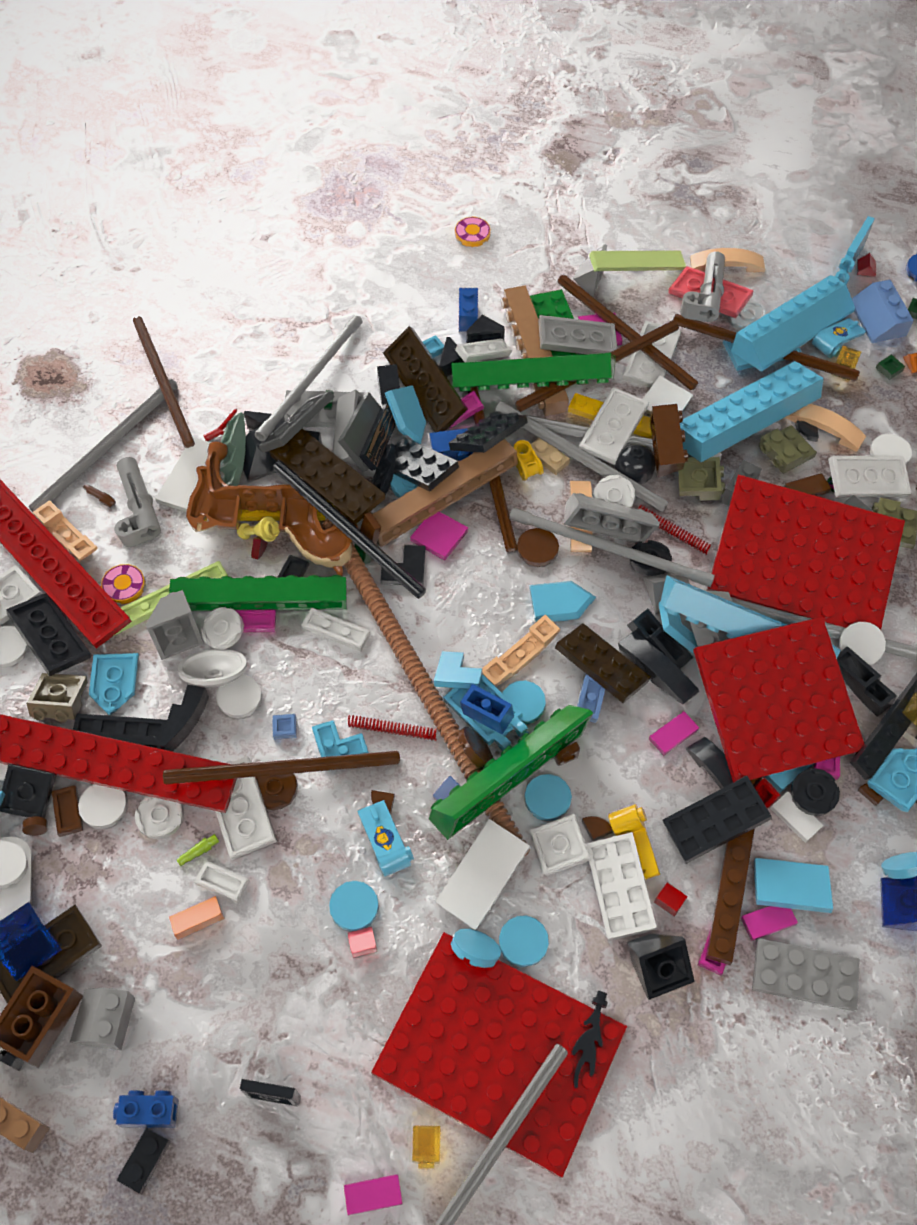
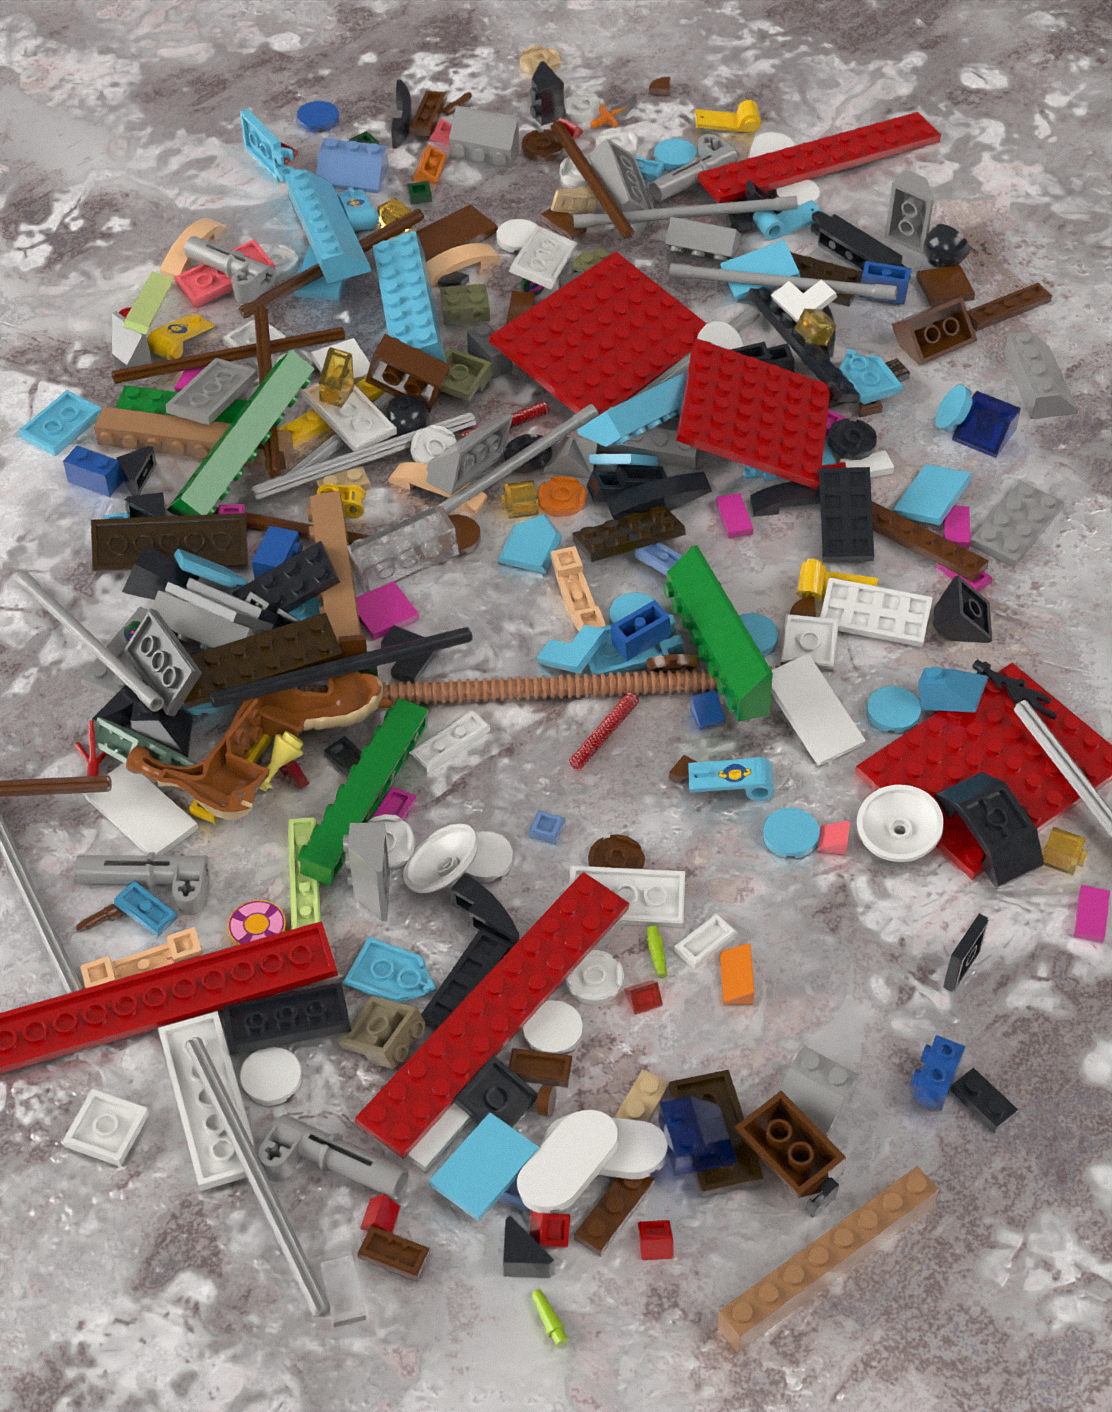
camera: 65 degrees left, 10 degrees down
reddish brown axle [163,751,400,784] -> none
medium azure tile [312,720,369,757] -> none
black plate [449,411,528,453] -> none
medium azure tile [451,929,501,968] -> none
white tile [455,339,512,362] -> none
red slope [654,882,688,917] -> none
none -> medium azure tile [18,390,102,456]
none -> dark azure plate [114,881,178,937]
none -> yellow door [147,313,214,360]
none -> clear yellow slope [318,347,354,408]
none -> clear brick [347,504,459,593]
none -> reddish brown tile [416,204,498,262]
none -> clear yellow brick [500,480,538,519]
none -> orange tile [537,476,587,517]
none -> tan plate [614,1069,669,1123]
none -> clear red slope [624,980,663,1015]
none -> white dish [857,785,943,862]
none -> dark azure slope [918,667,987,712]
none -> black slope [934,772,1045,889]

